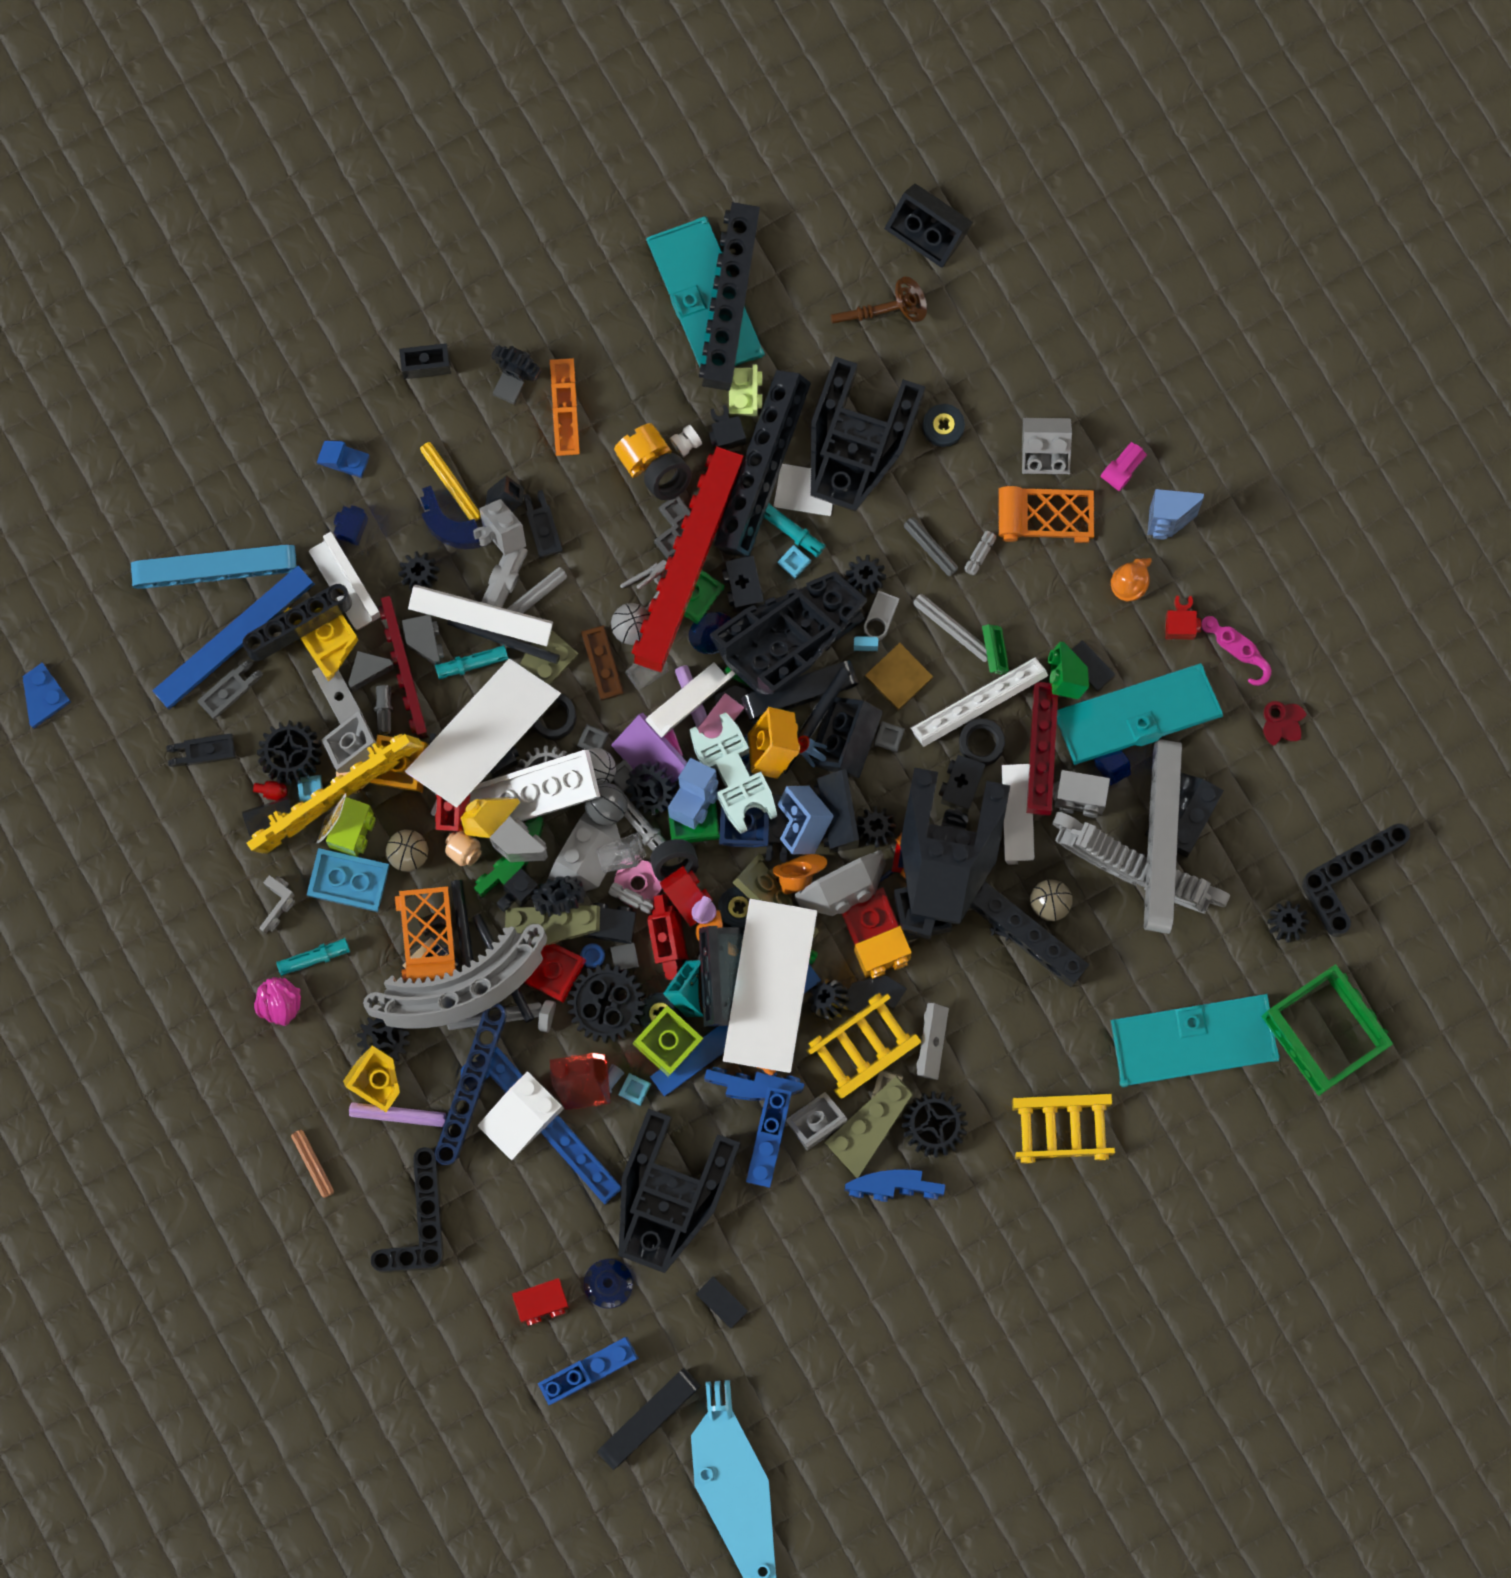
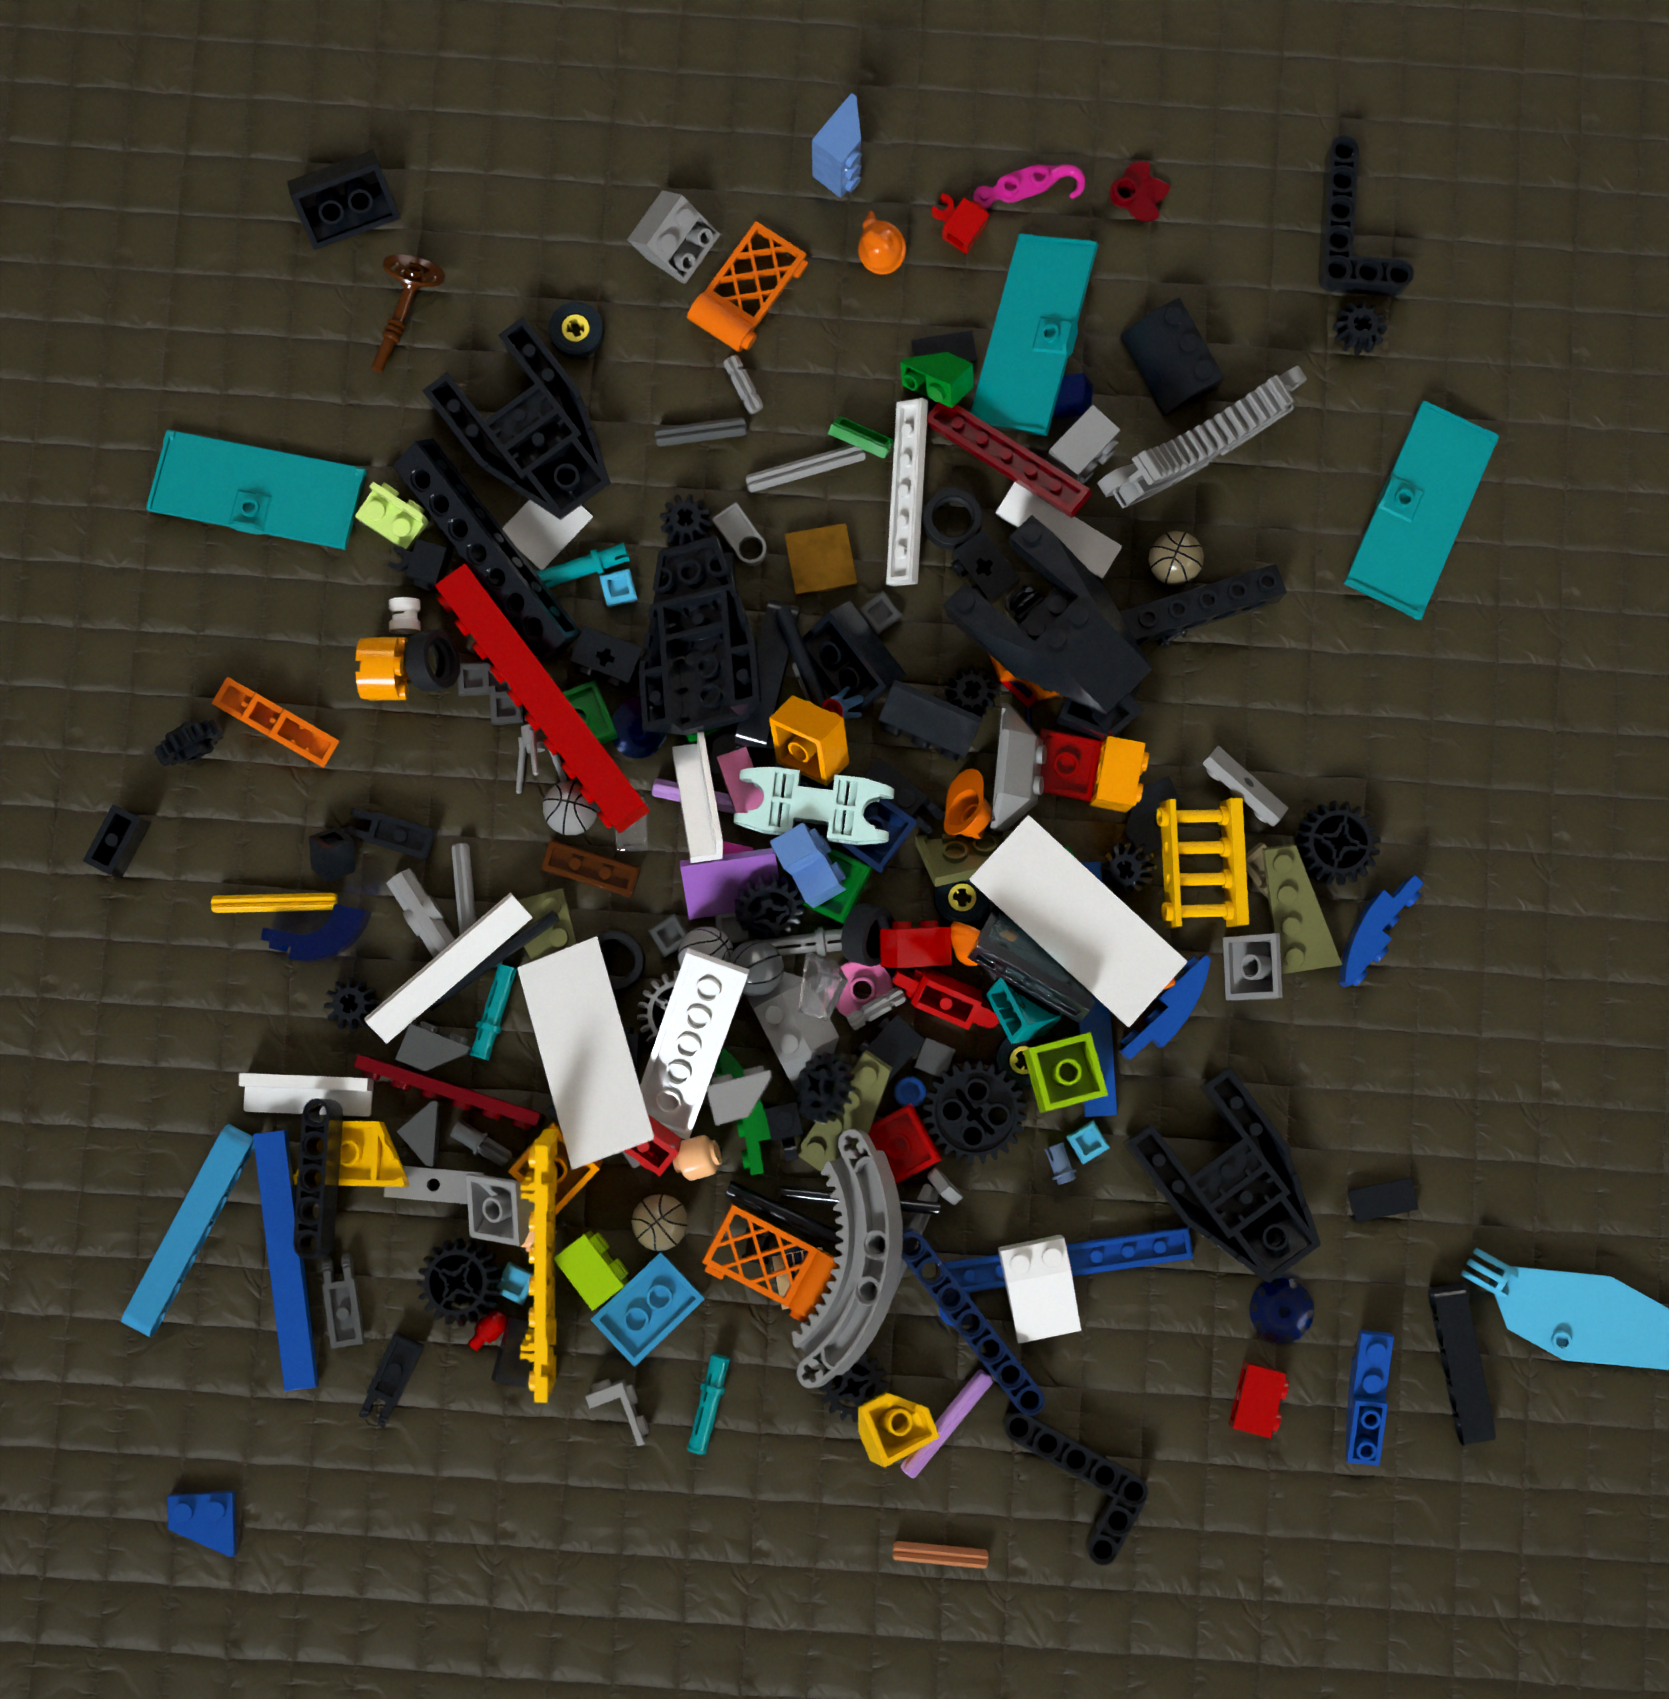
camera: 60 degrees left, 5 degrees up
dark pink hair [254,977,301,1026] -> none
blue slope [317,441,370,478] -> none
sticker [317,793,346,843] -> none
clear blue brick [334,505,368,545] -> none
yellow slope [461,797,520,838] -> none
light grey brick [473,499,526,556] -> none
dark grey tile [493,373,525,405] -> none
clear red slope [550,1053,611,1110] -> none
lavender plate [692,896,716,924] -> none
black brick [698,202,760,391] -> none
blue slope [746,1086,792,1188] -> none
medium blue brick [777,786,834,854] -> none
medium azure tile [854,636,878,651] -> none
yellow fence [1012,1094,1115,1163] -> none
dark pink piece [1100,442,1147,491] -> none
light grey beam [1144,739,1182,934] -> none
green window [1261,964,1393,1097] -> none

